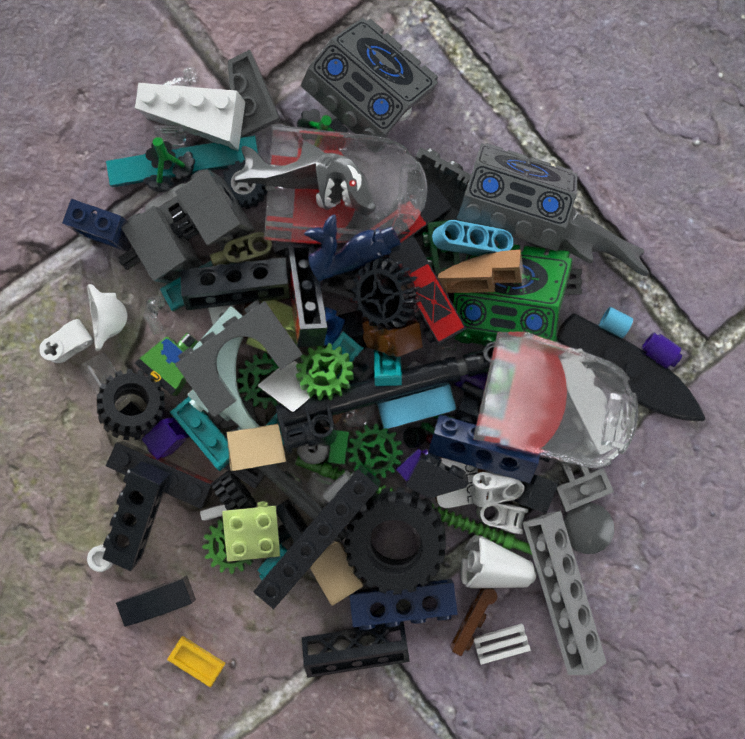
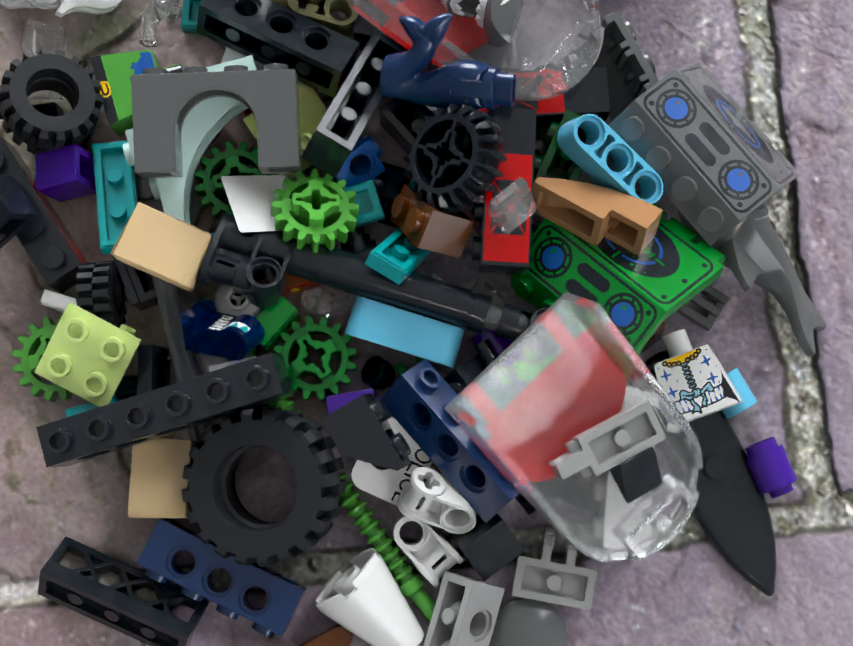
camera: 30 degrees right, 5 degrees down
none -> clear blue leg [181,299,265,360]
none -> clear slope [488,177,536,234]
none -> light grey hinge [549,400,667,480]
none -> black slope [609,447,663,503]
none -> white torso [654,329,743,428]

